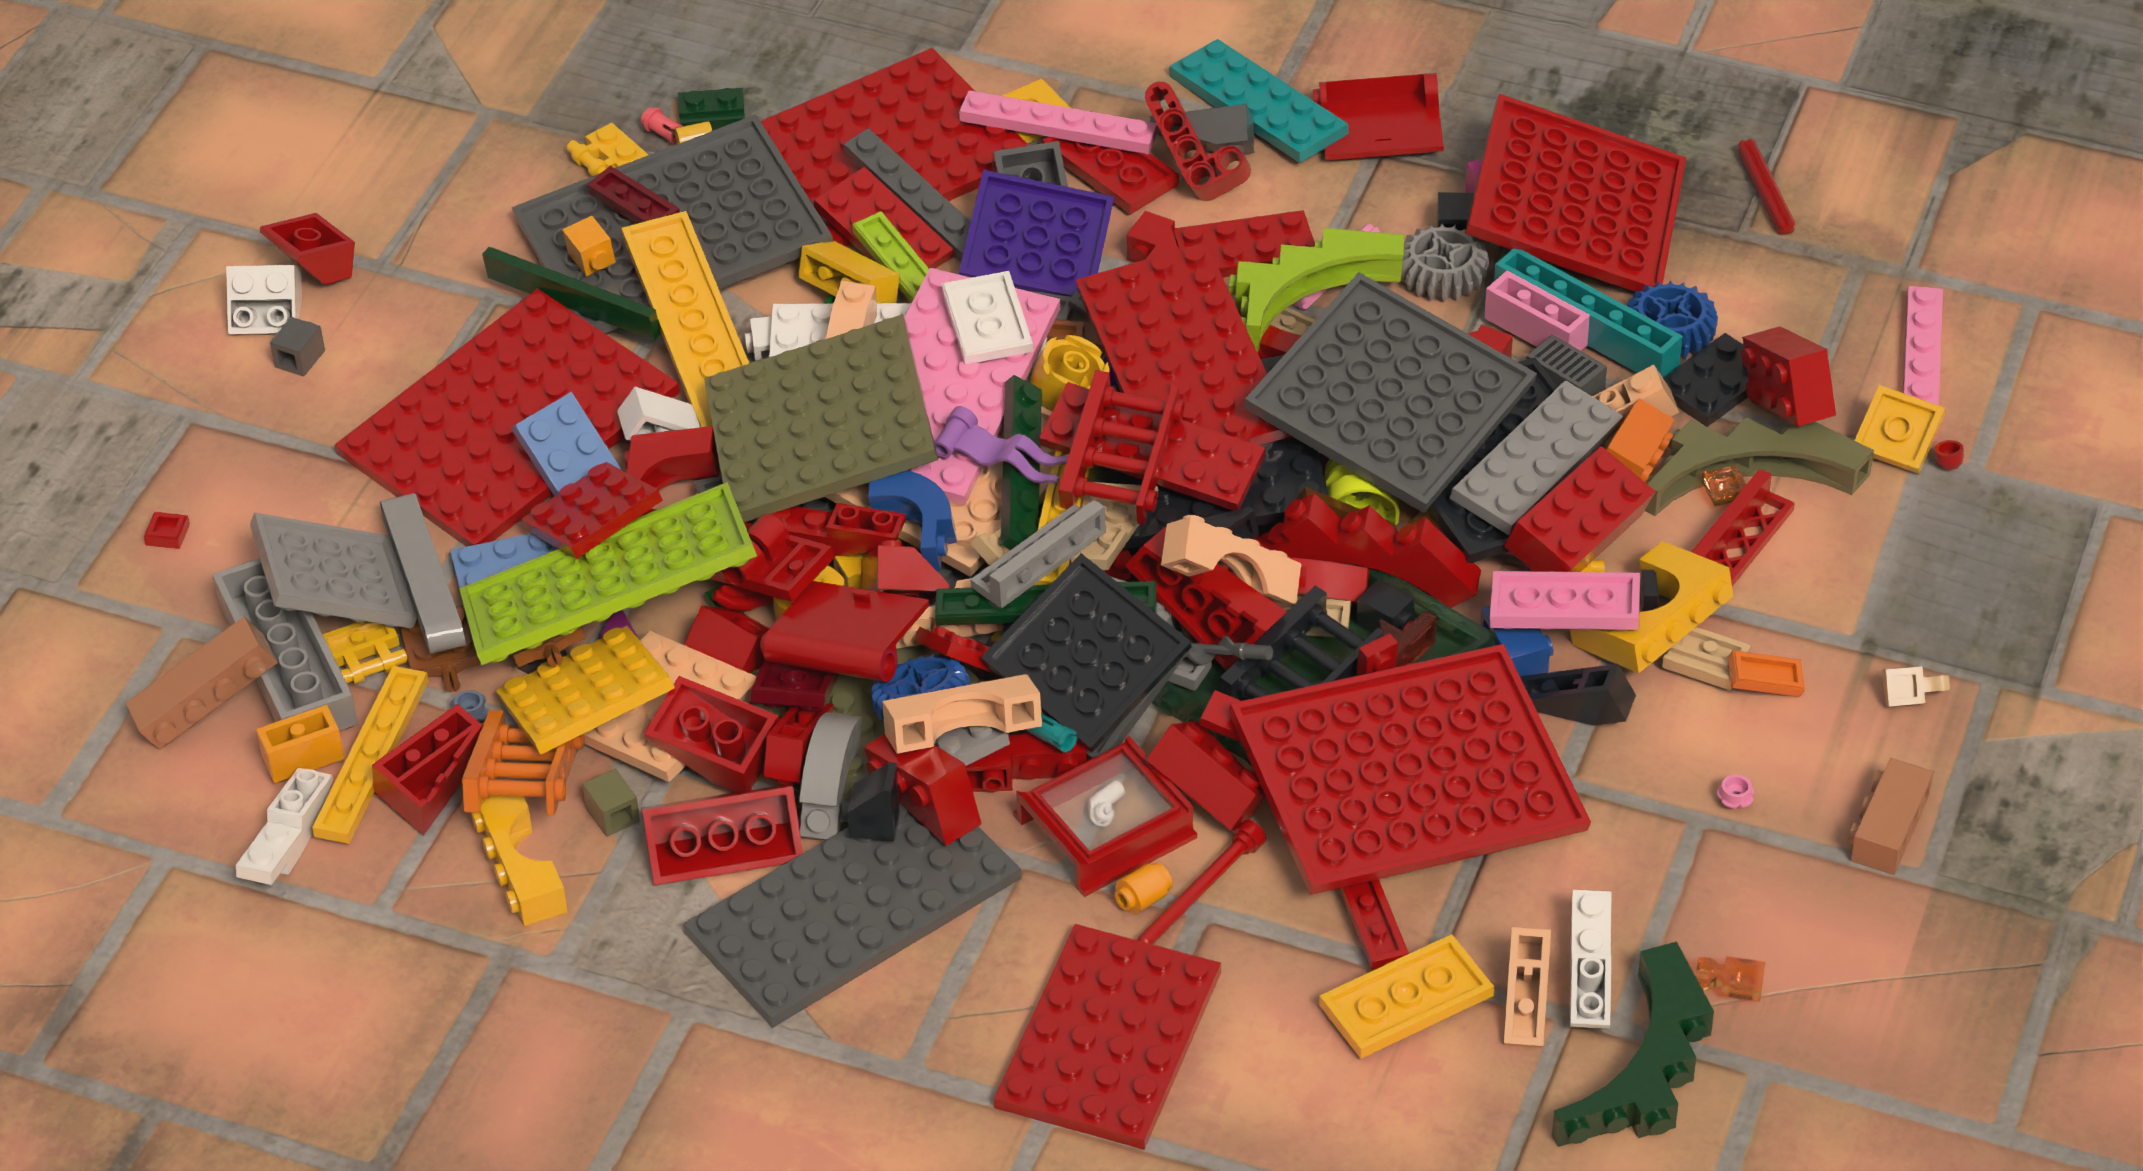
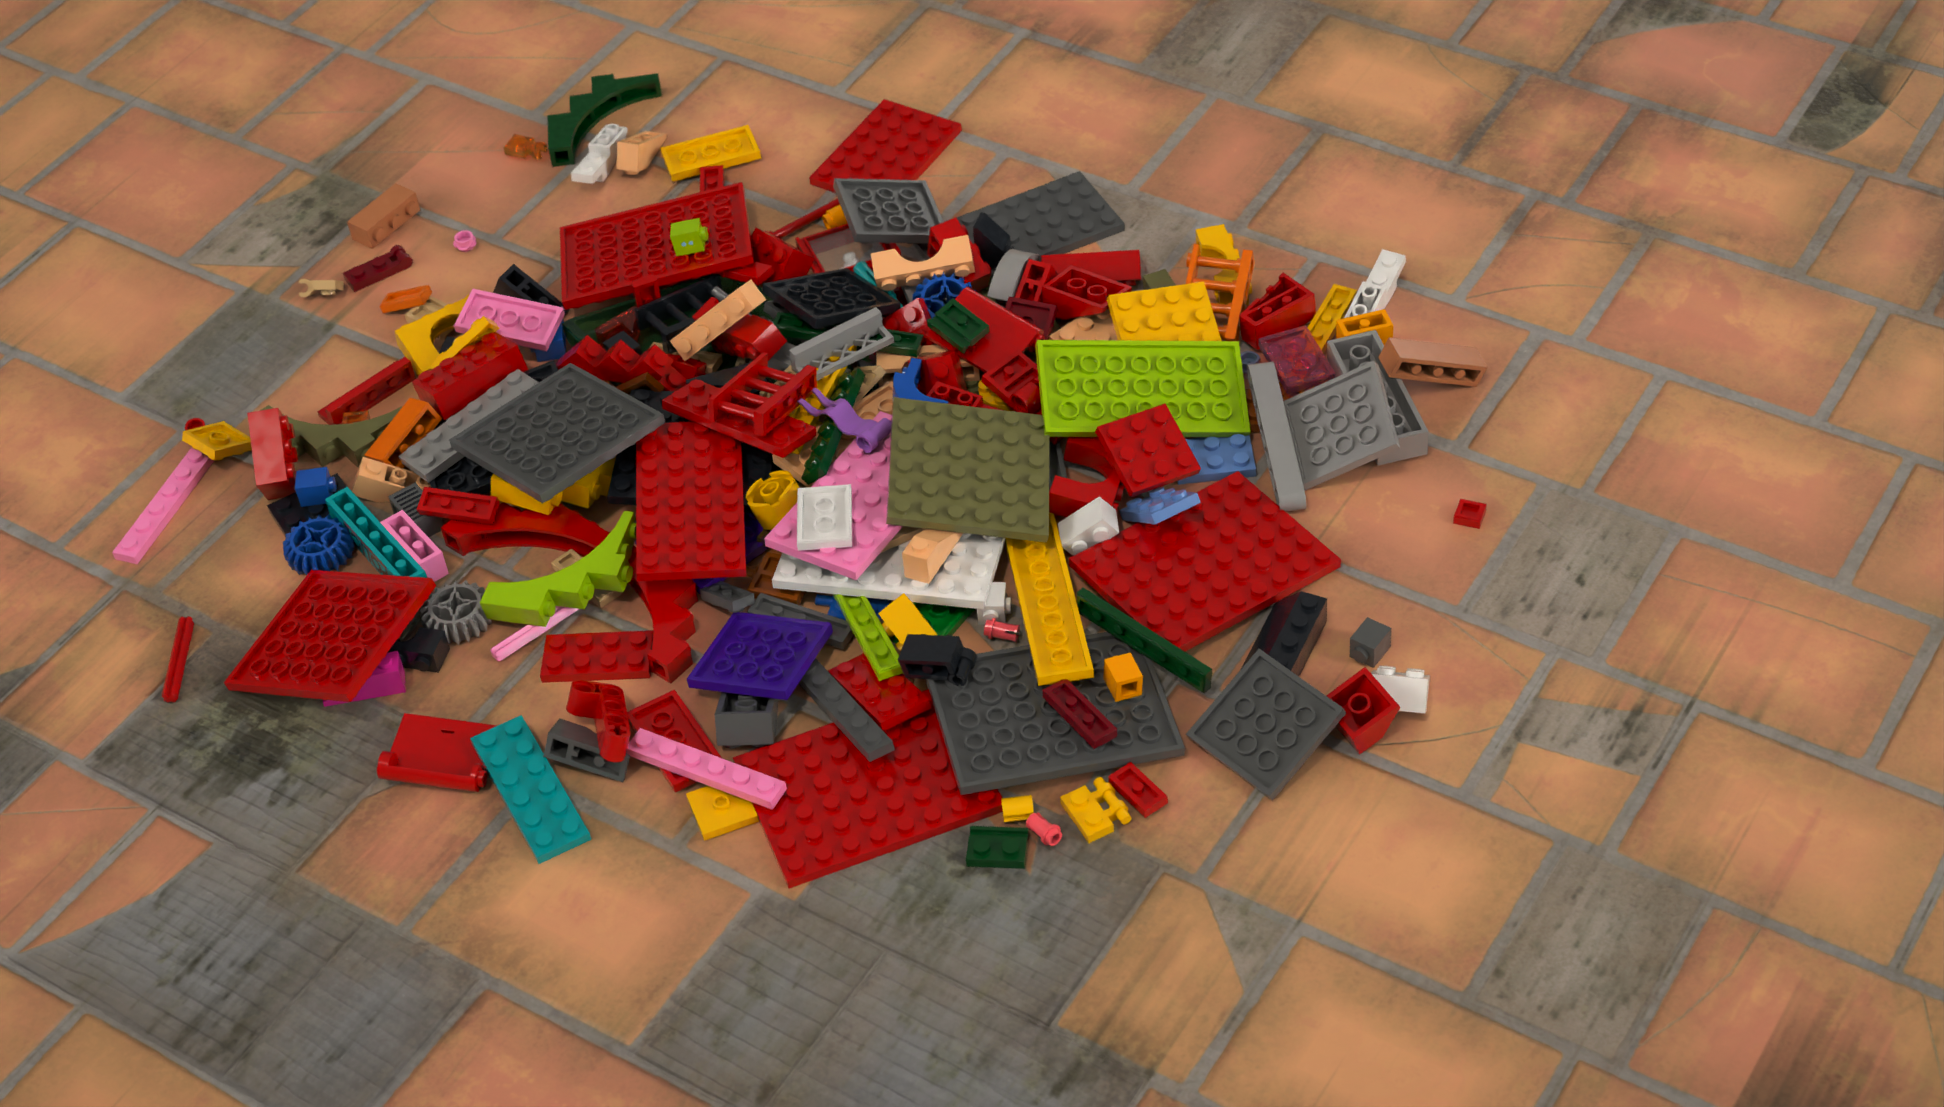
camera: 165 degrees left, 0 degrees up
none -> blue brick [295,467,337,507]
none -> dark red plate [343,245,413,292]
none -> red plate [416,487,500,525]
none -> yellow plate [430,316,499,369]
none -> lime brick [670,218,709,257]
none -> dark grey plate [833,178,943,244]
none -> black hinge [898,634,977,686]
none -> dark green plate [927,298,990,354]
none -> coral pin [984,618,1020,642]
none -> red plate [1108,762,1168,818]
none -> dark grey plate [1186,649,1346,801]
none -> black slope [1241,591,1327,676]
none -> clear pink plate [1259,325,1336,395]

